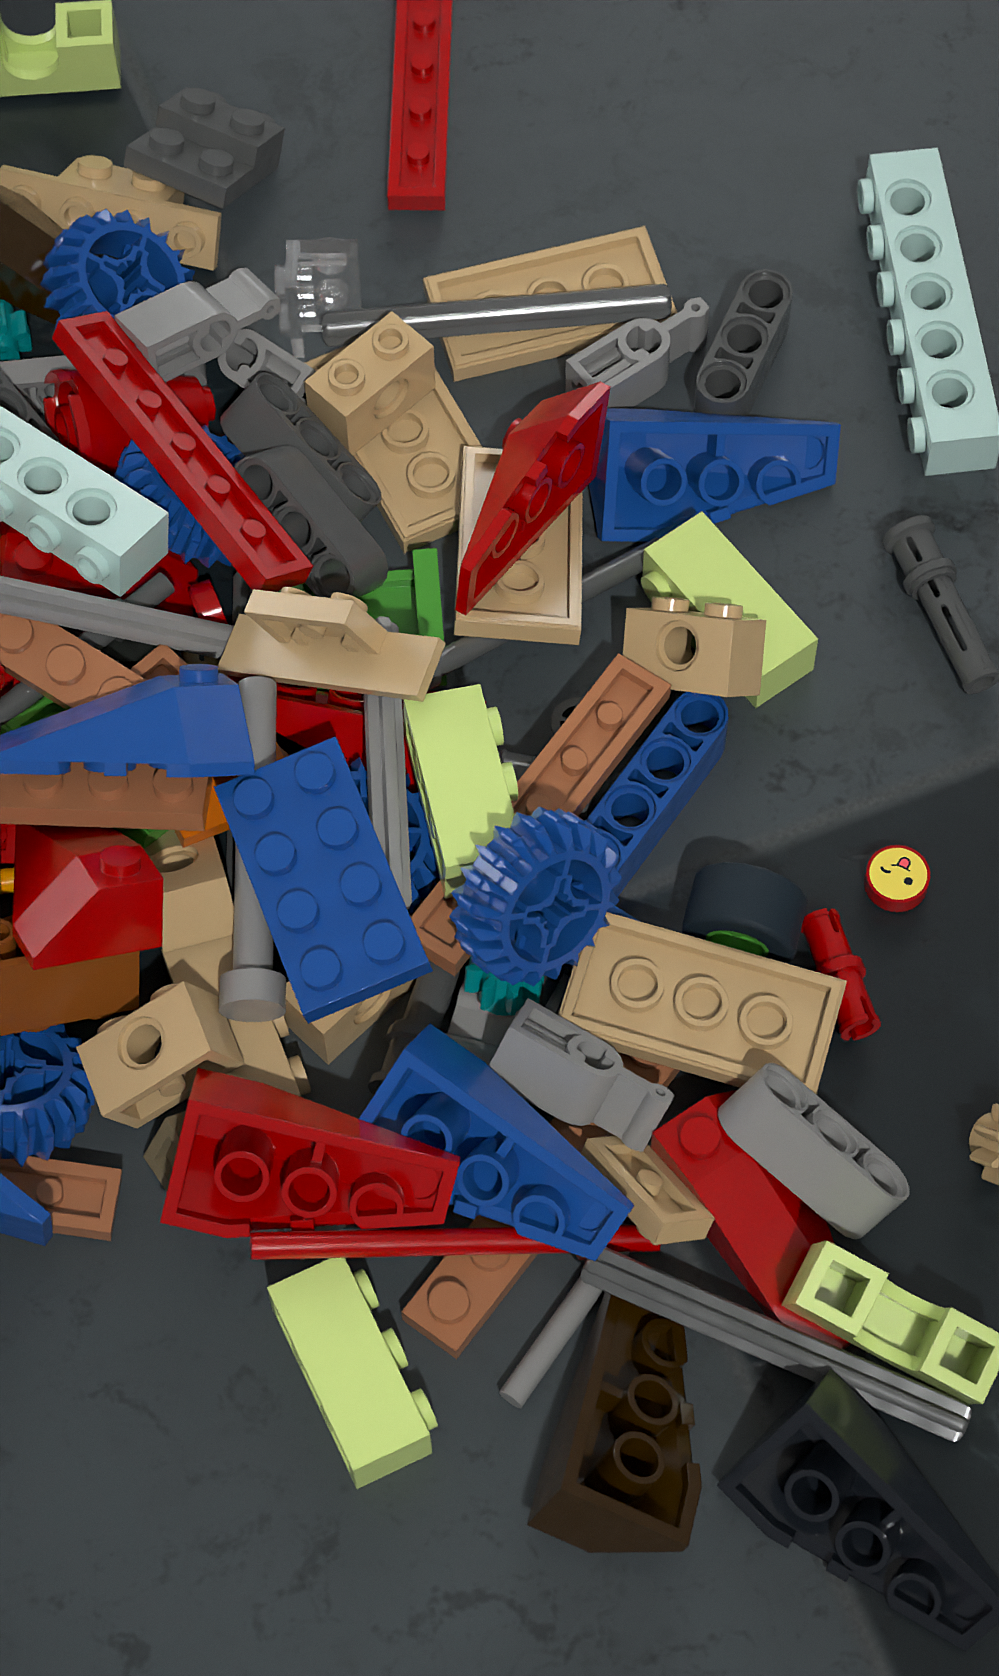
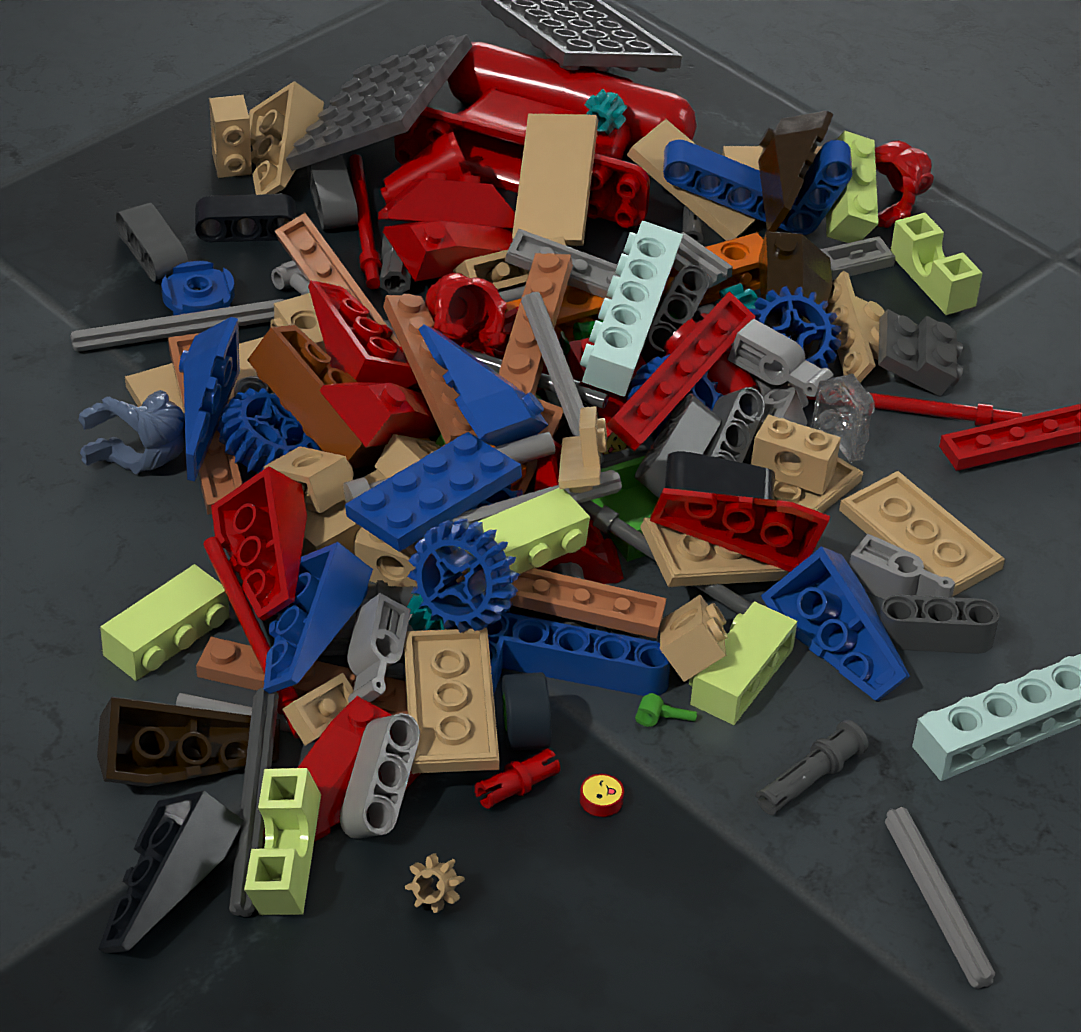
camera: 65 degrees right, 20 degrees down
dark grey axle [322,284,672,347] -> none
none -> bright green hand [635,693,697,727]
none -> black beam [664,451,775,500]
none -> red bar [806,387,1022,426]

